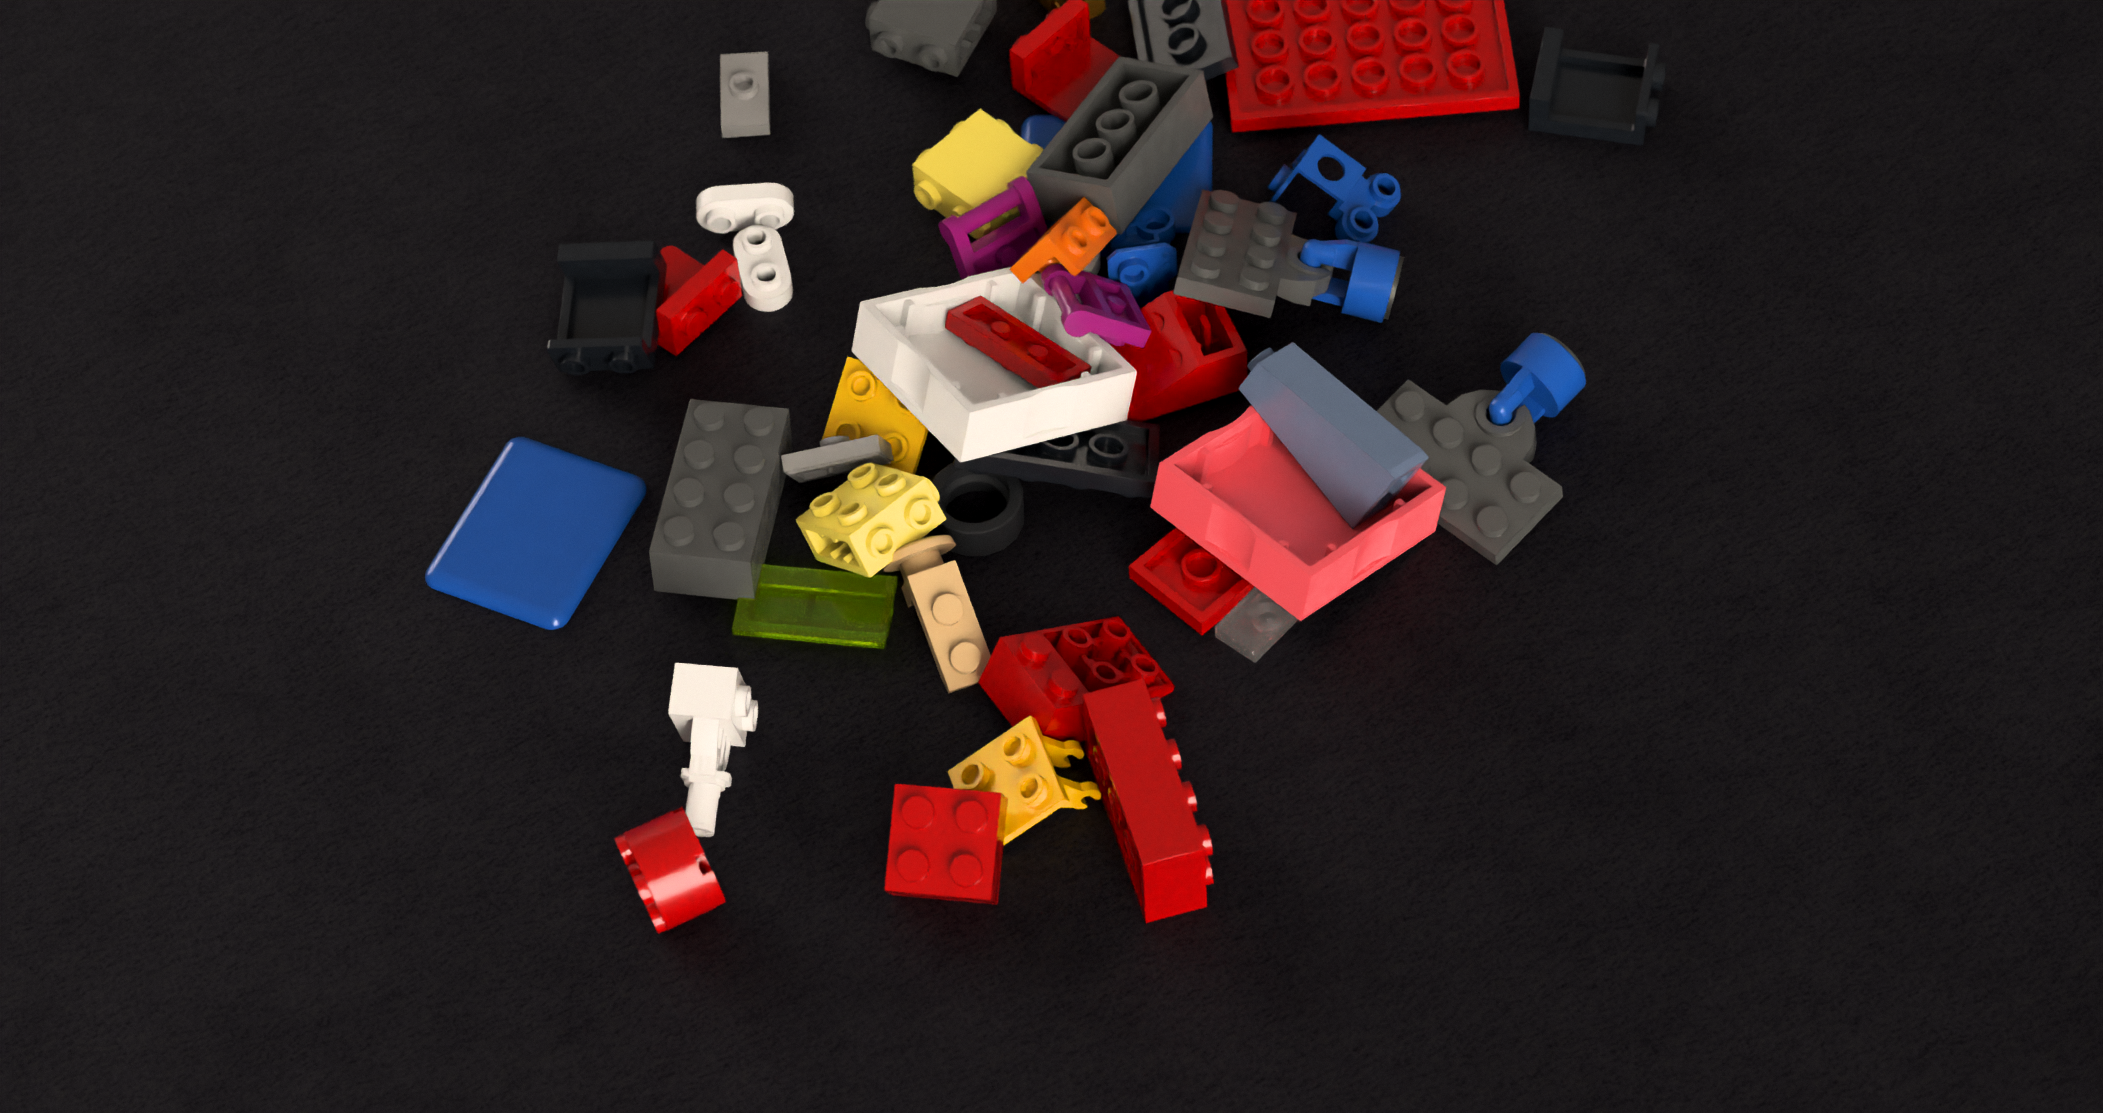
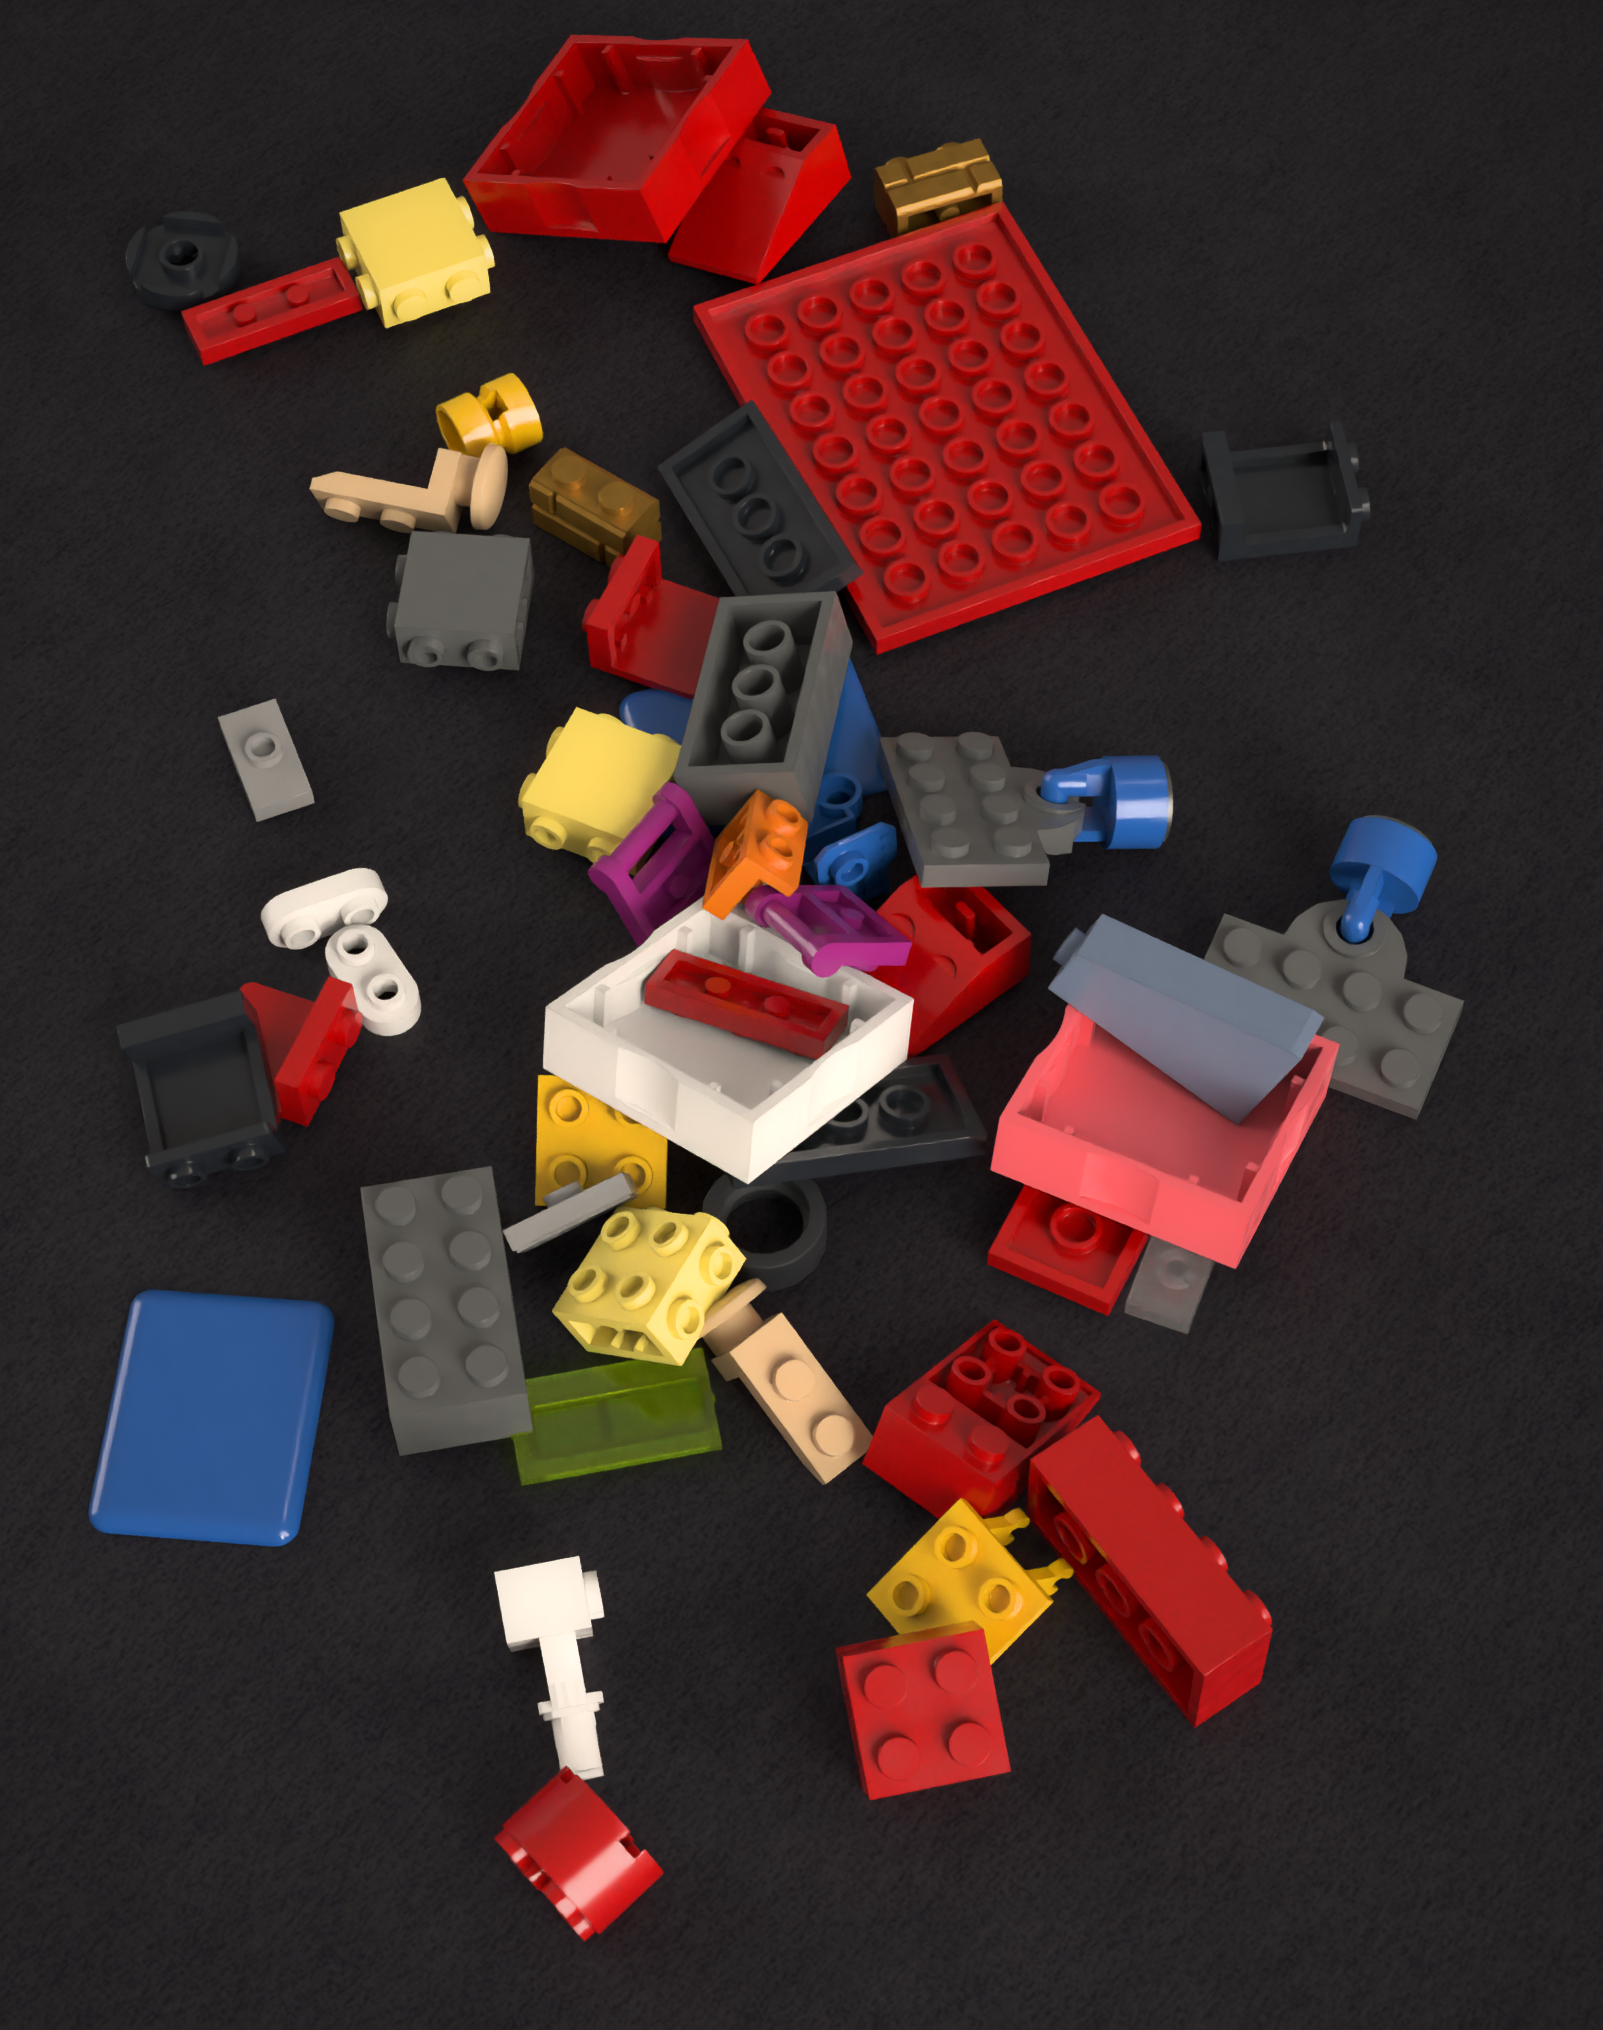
camera: 20 degrees left, 5 degrees up
blue piece [1267,134,1401,243] -> none

